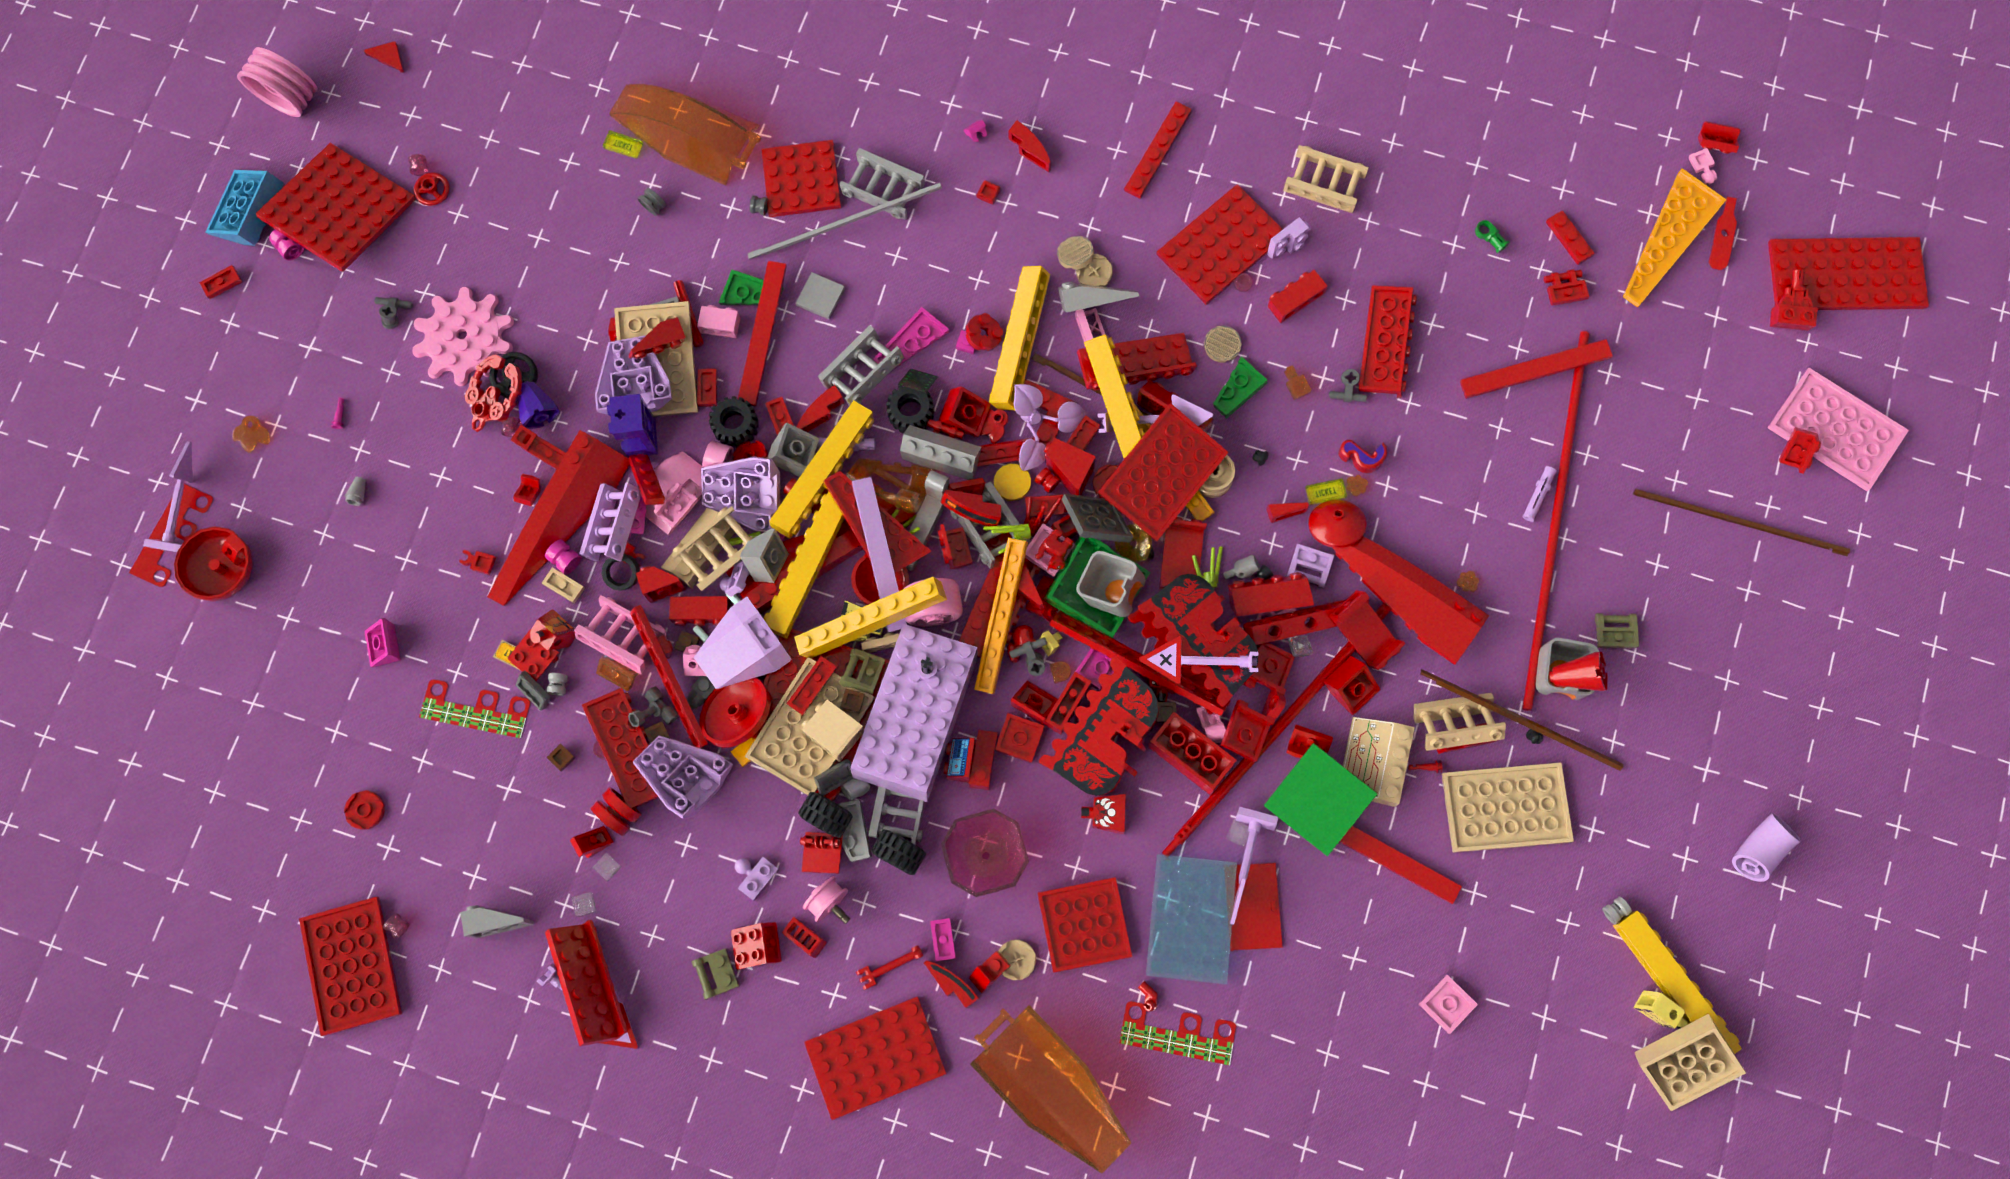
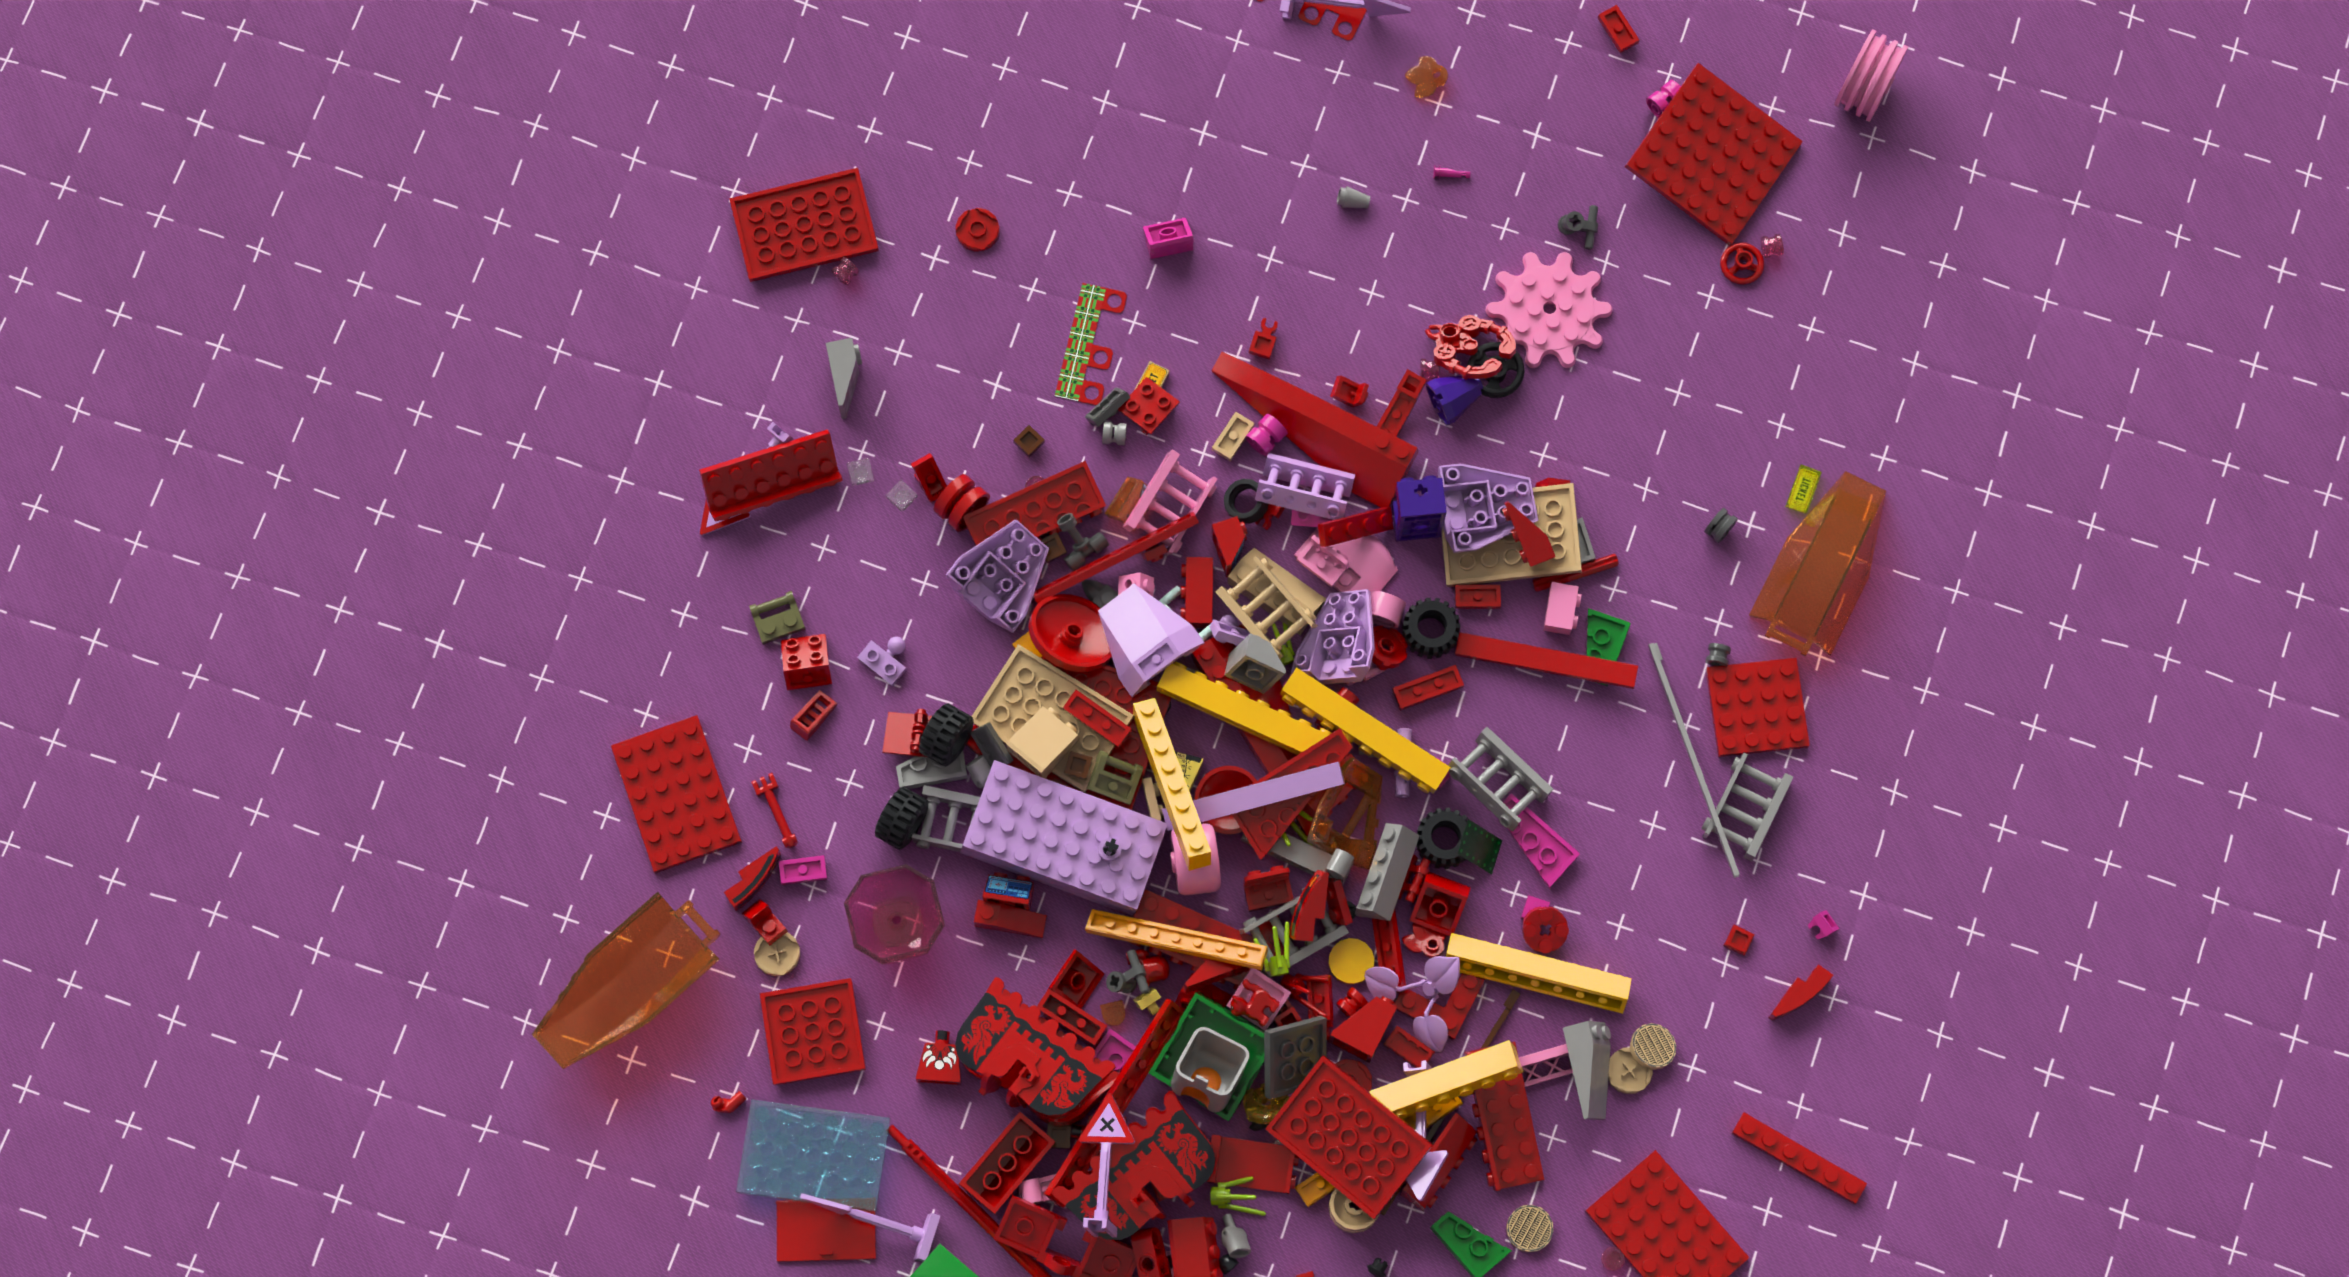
camera: 85 degrees right, 0 degrees up
red piece [174,526,253,602] -> none
dark azure slope [205,170,284,246] -> none
red tile [364,41,404,73] -> none
red torso [530,609,576,651] -> none
reddish brown plate [674,631,700,653] -> none
light grey slope [768,423,819,477] -> none
light grey tile [796,273,845,320] -> none
red slope [796,385,844,433] -> none
bright pink wheel [803,876,851,925] -> none
red plate [995,713,1045,763] -> none
piece [1119,1001,1236,1065] -> none
clear plate [1225,820,1249,847] -> none

